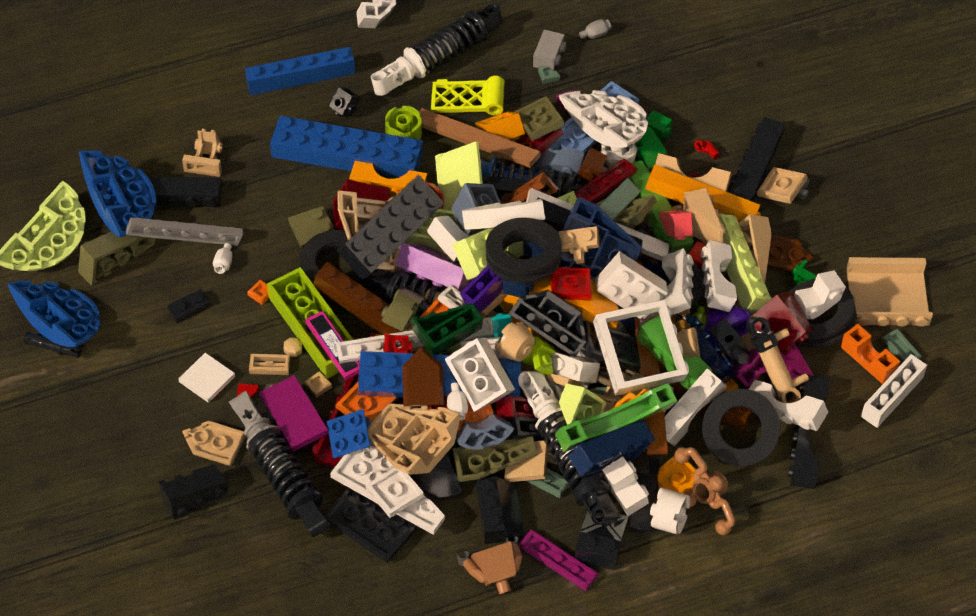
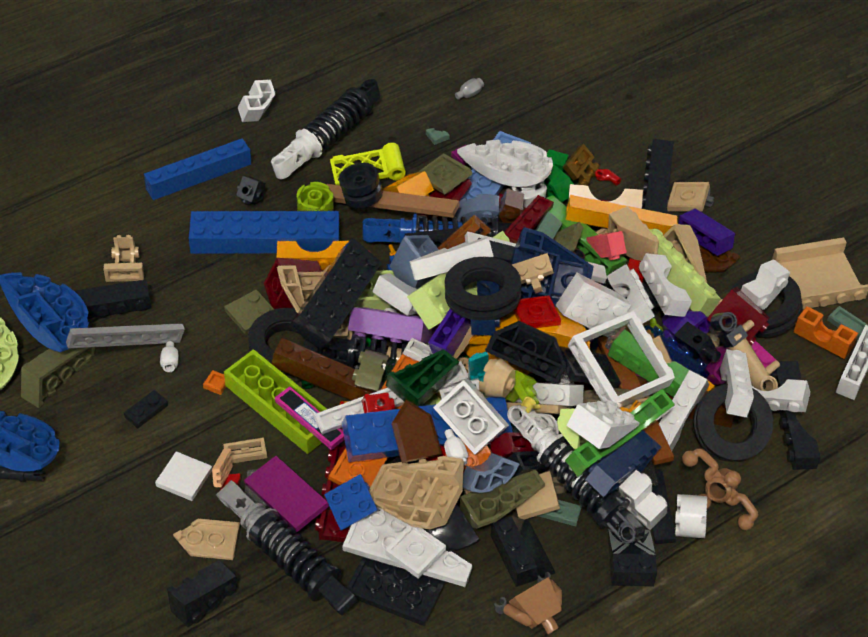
camera: 15 degrees left, 5 degrees down
tan tile [283,338,303,357] -> none
tan tile [304,371,332,398] -> none
yellowish green piece [435,141,483,211] -> none
magenta tile [519,529,598,591] -> none
light grey brick [533,30,566,71] -> none
light orange tile [657,456,696,493] -> none
green bracket [793,259,817,285] -> none
none -> light nougat tile [212,448,233,487]
none -> black wheel [338,163,383,208]
none -> light yellow hand [520,396,541,413]
none -> pearl gold plate [563,144,600,186]
none -> white slope [566,400,640,449]
none -> dark purple brick [679,209,735,256]
none -> white arch [720,349,754,417]

